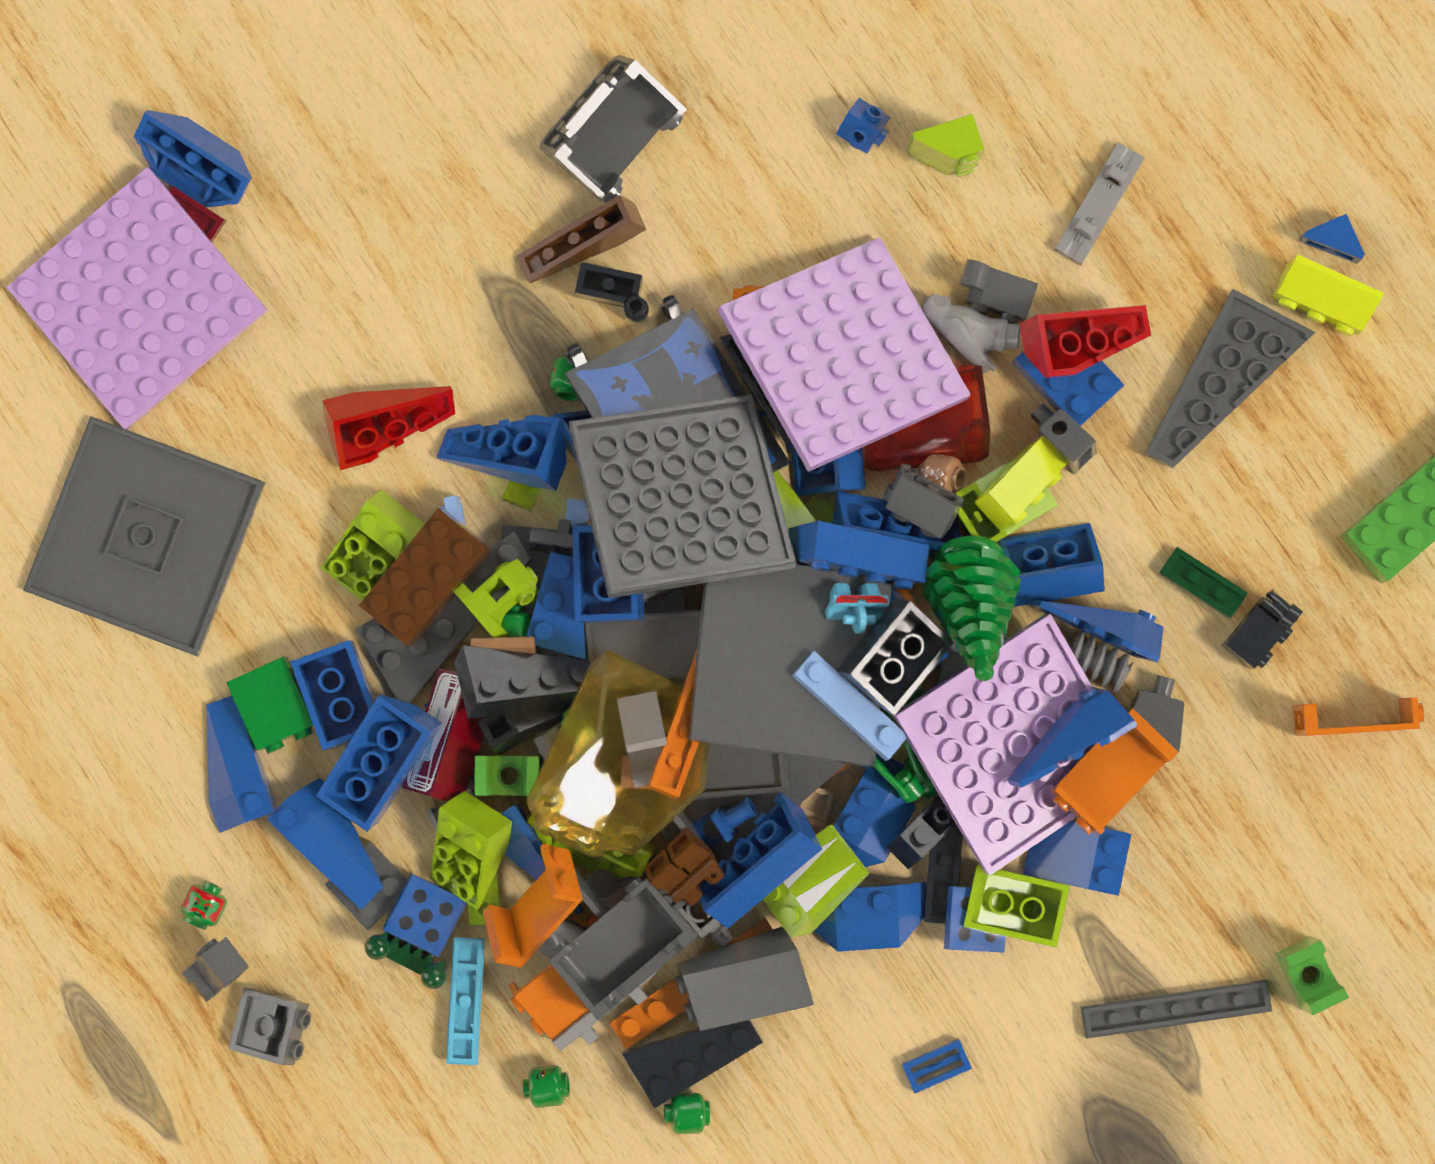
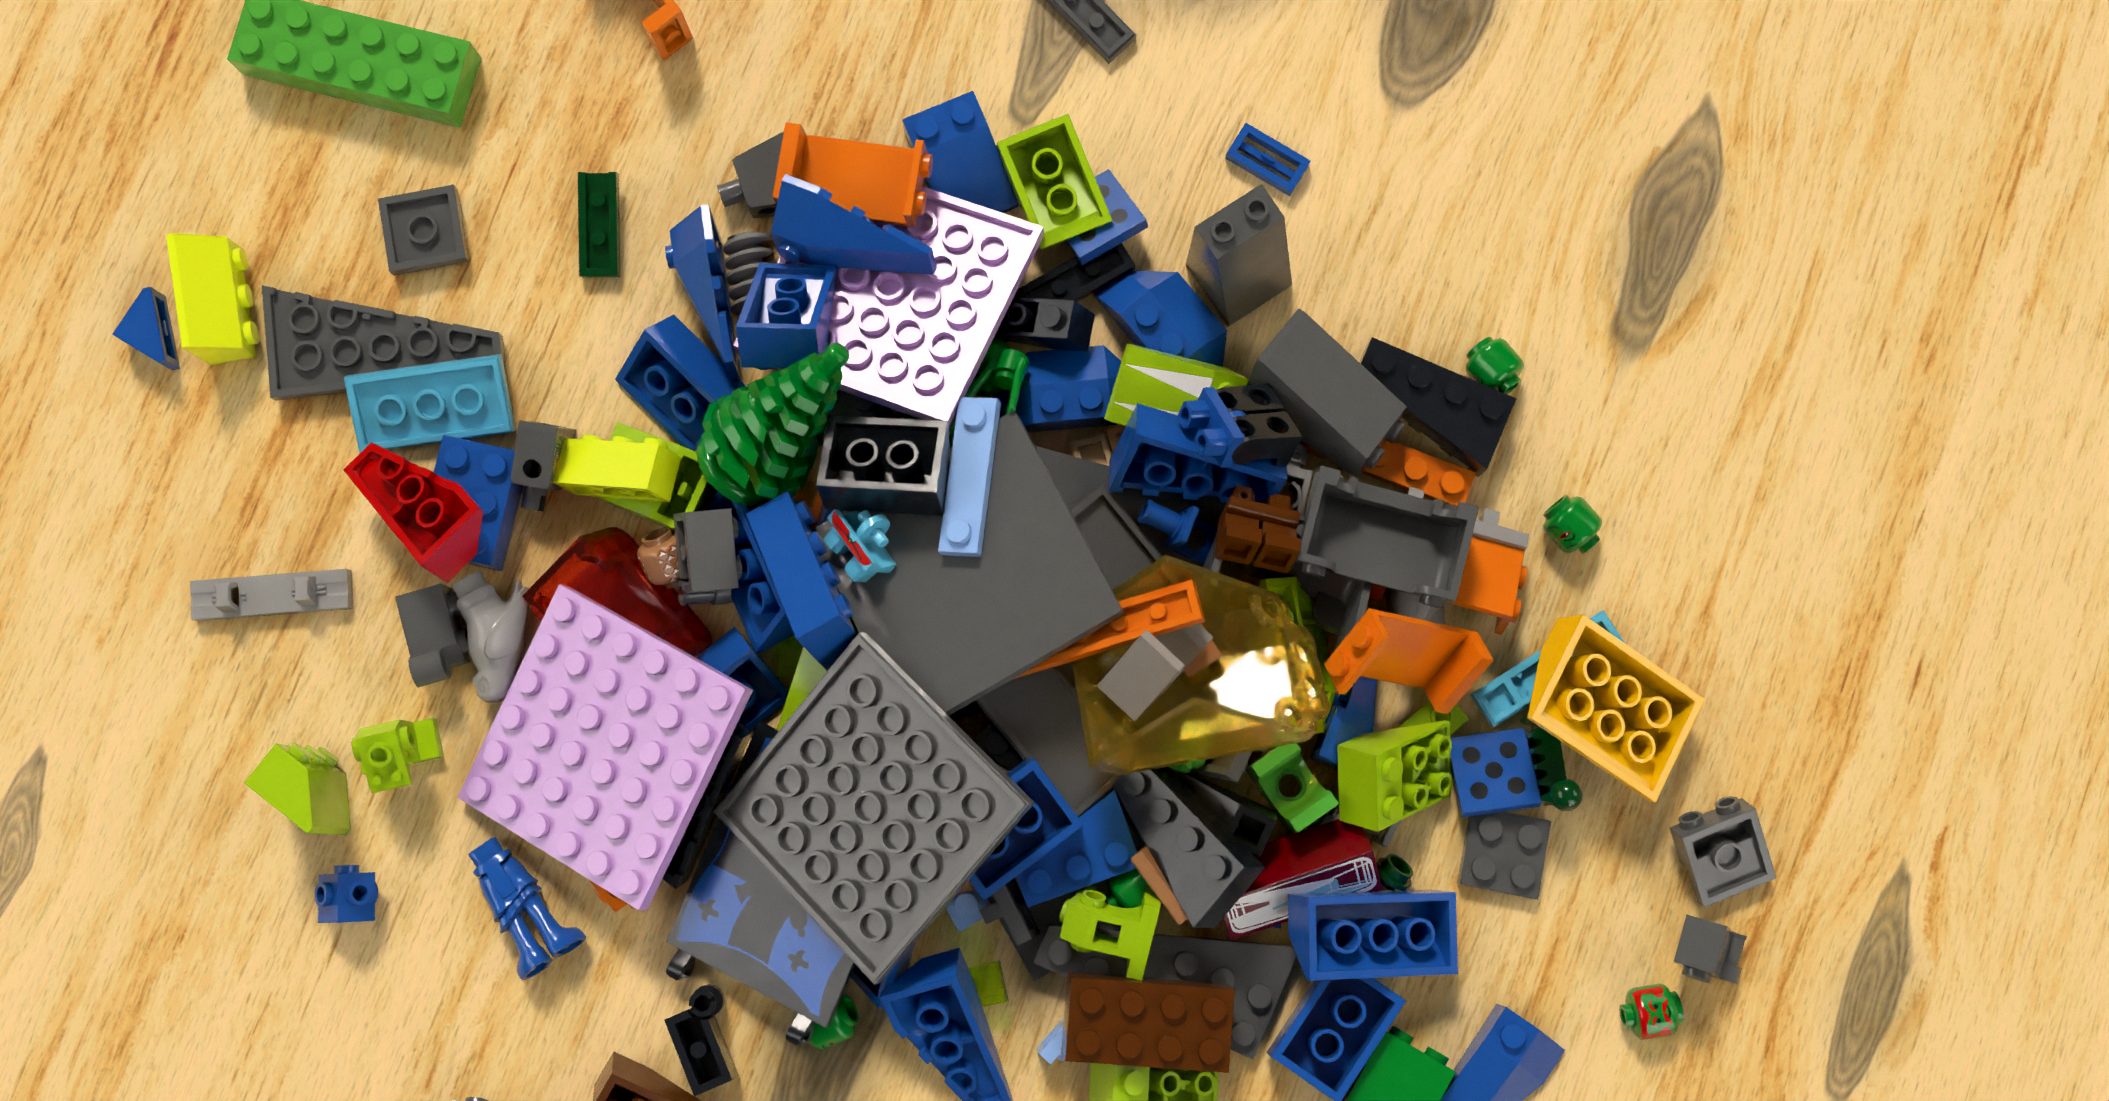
camera: 130 degrees left, 5 degrees down
blue wedge [267,778,384,910] -> none
black hinge [1221,589,1303,669] -> none
none -> medium azure tile [344,354,516,453]
none -> lime tile [351,718,444,794]
none -> dark grey plate [378,185,469,276]
none -> blue piece [468,837,586,981]
none -> blue slope [736,263,837,370]
none -> hips [1178,383,1303,468]
none -> dark grey slope [1186,184,1292,327]
none -> dark green plate [1376,854,1413,891]
none -> yellow slope [1527,614,1705,803]

